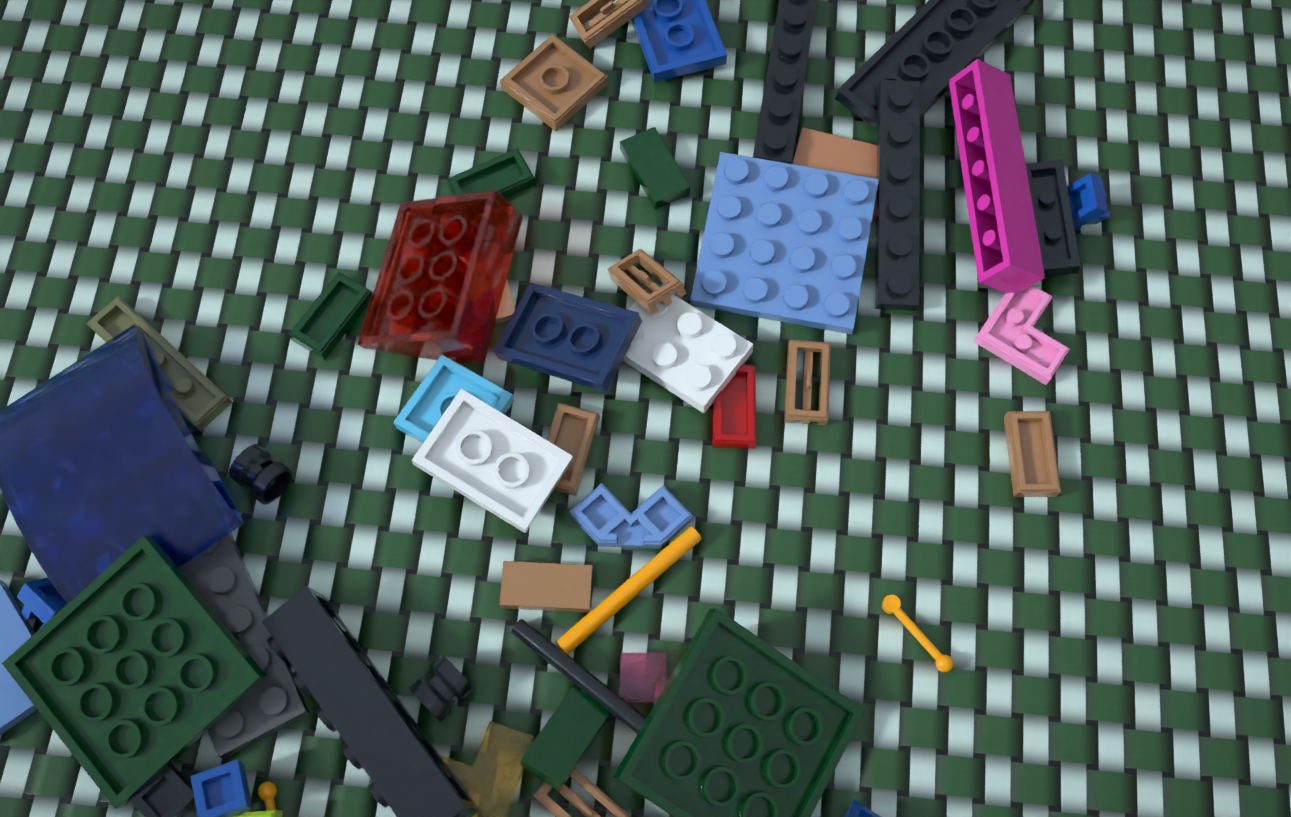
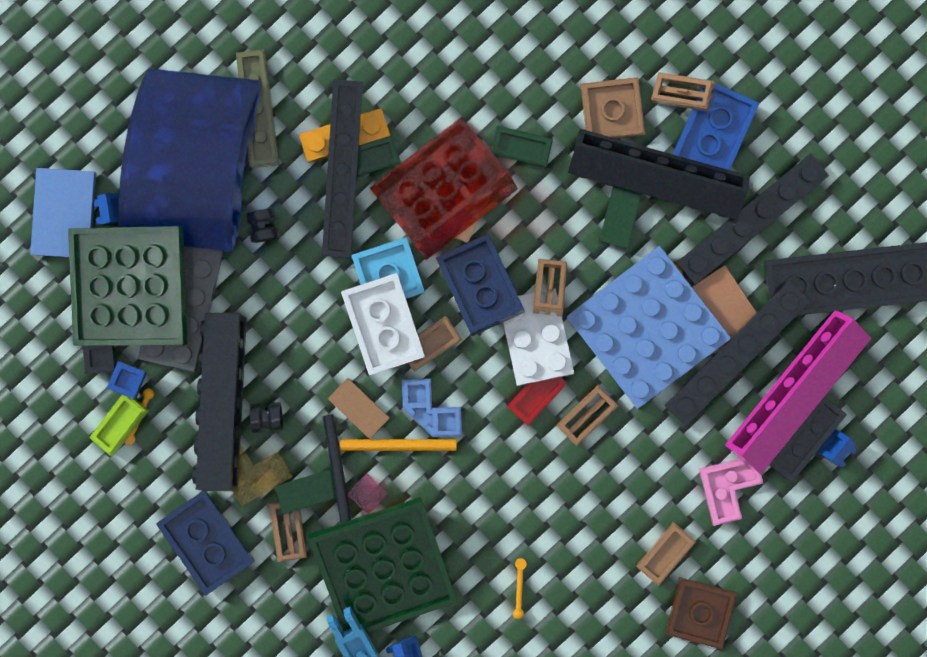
camera: 45 degrees right, 20 degrees up
none -> light orange plate [299,108,390,163]
none -> black plate [322,79,363,258]
none -> black brick [568,129,750,220]
none -> reddish brown tile [665,577,737,650]

